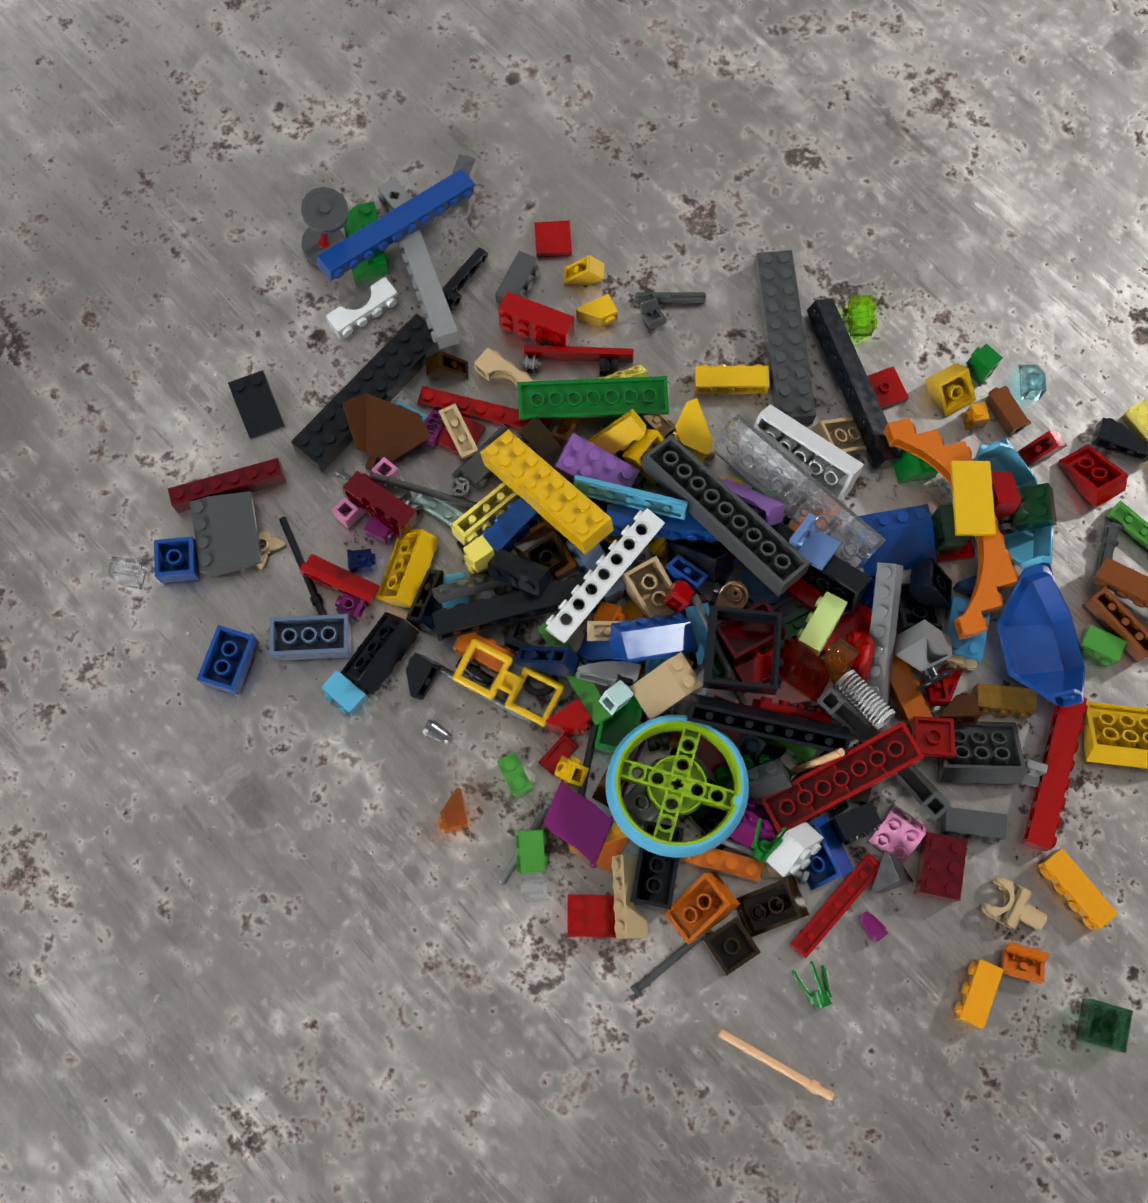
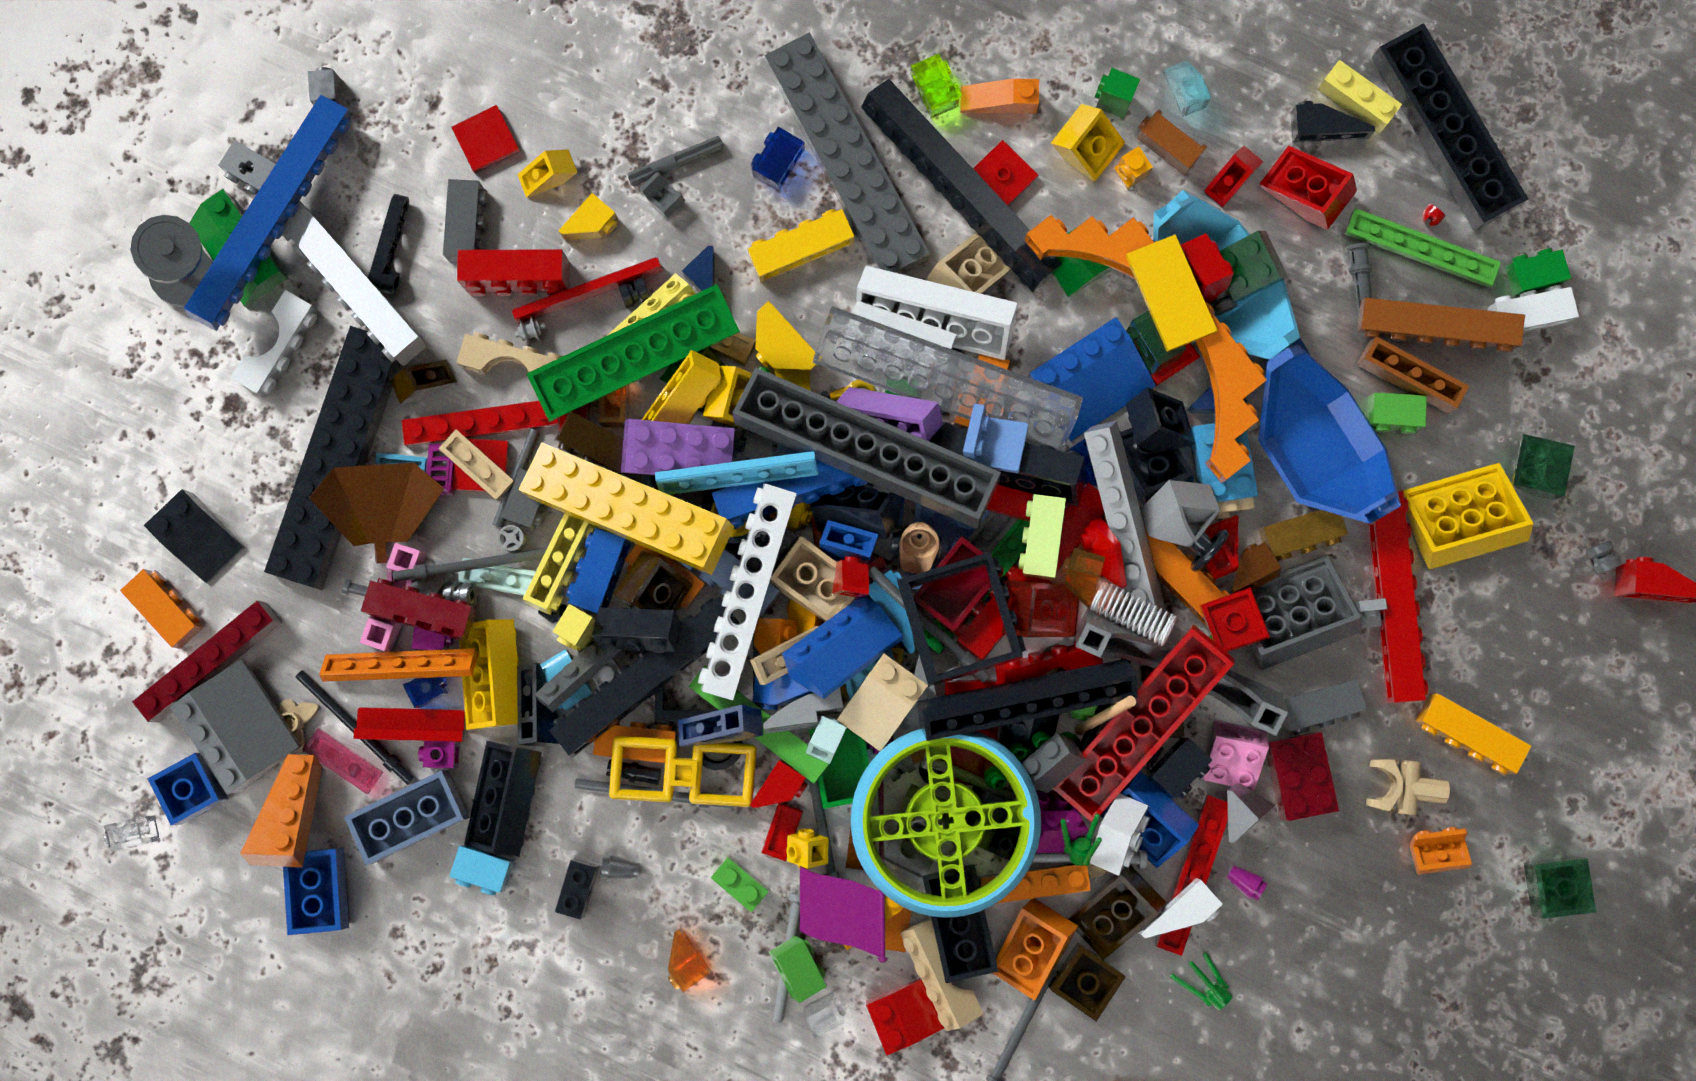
camera: 20 degrees left, 10 degrees up
black slope [406,652,442,700] -> none
light orange brick [954,959,1004,1029] -> none
none -> orange brick [120,569,204,649]
none -> orange wedge [240,754,323,867]
none -> clear pink plate [303,728,384,794]
none -> orange plate [319,648,478,682]
none -> black brick [555,858,600,920]
none -> dark blue slope [682,246,715,292]
none -> clear blue brick [750,126,805,192]
none -> orange slope [960,78,1039,114]
none -> white slope [1138,878,1223,938]

